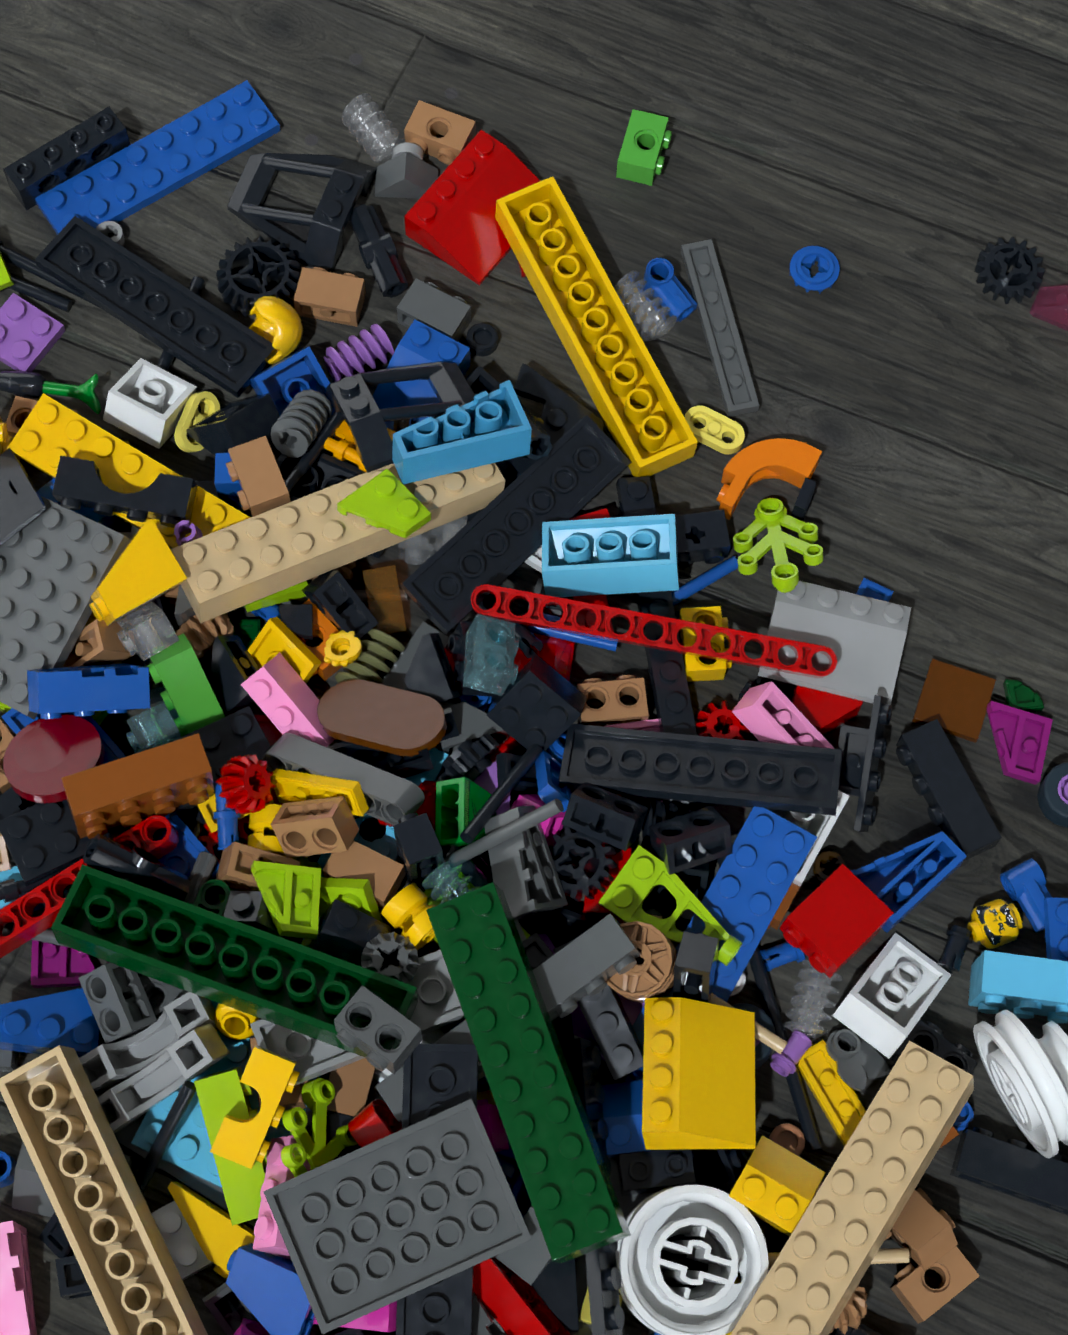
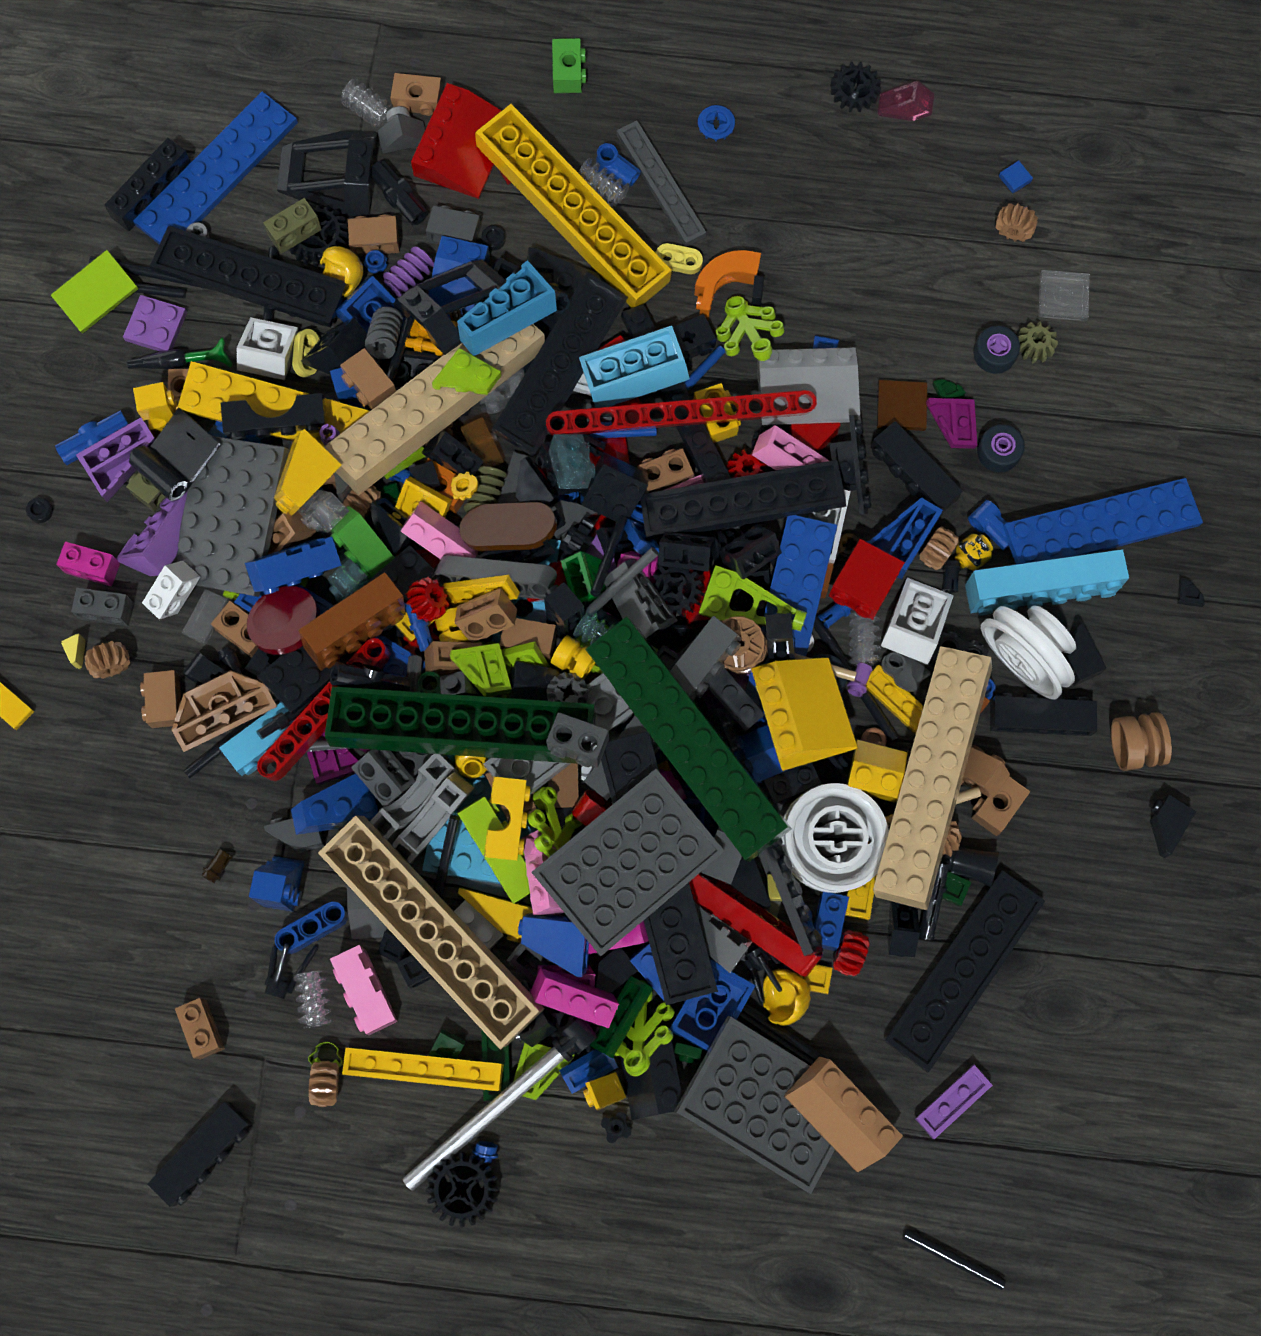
camera: 15 degrees left, 5 degrees up
none -> olive brick [263,198,322,254]
none -> blue plate [364,250,387,274]
none -> medium nougat gear [920,526,958,570]

